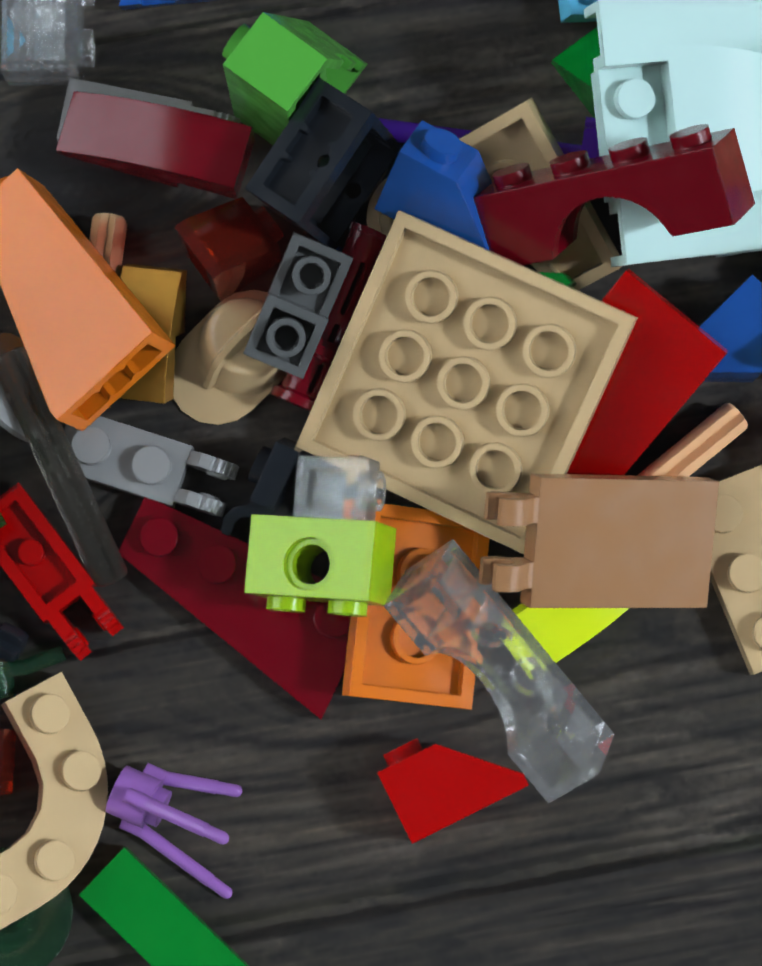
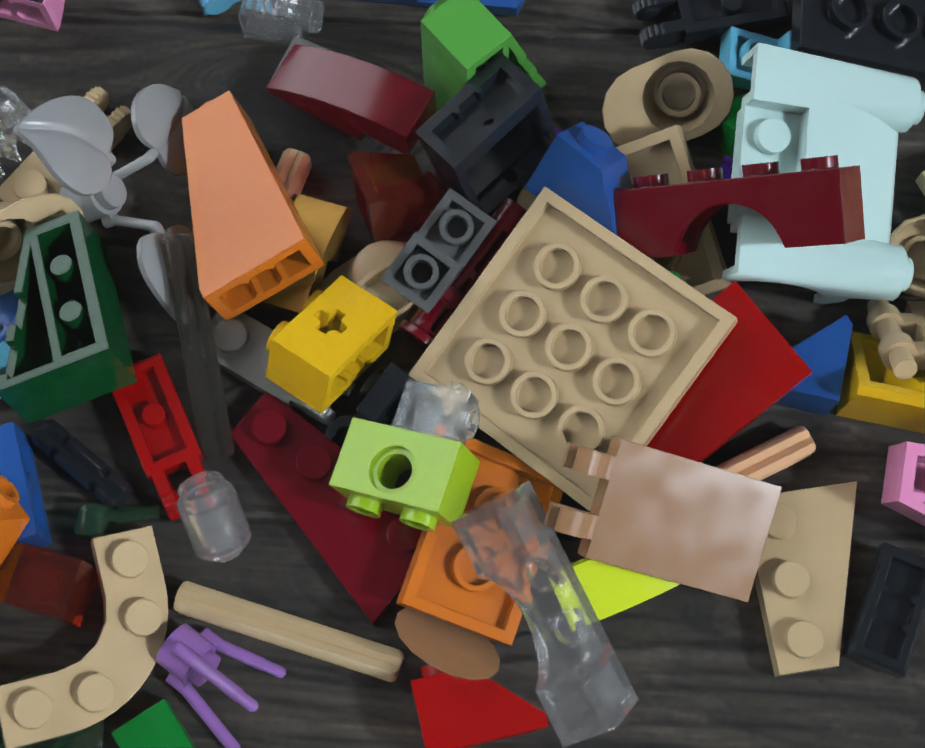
camera: 15 degrees right, 10 degrees down
none -> tan axle [173,581,404,682]
none -> clear brick [177,471,252,562]
none -> yellow brick [265,275,398,414]
none -> medium nougat sticker [394,608,500,680]
none -> tan piece [602,48,734,146]

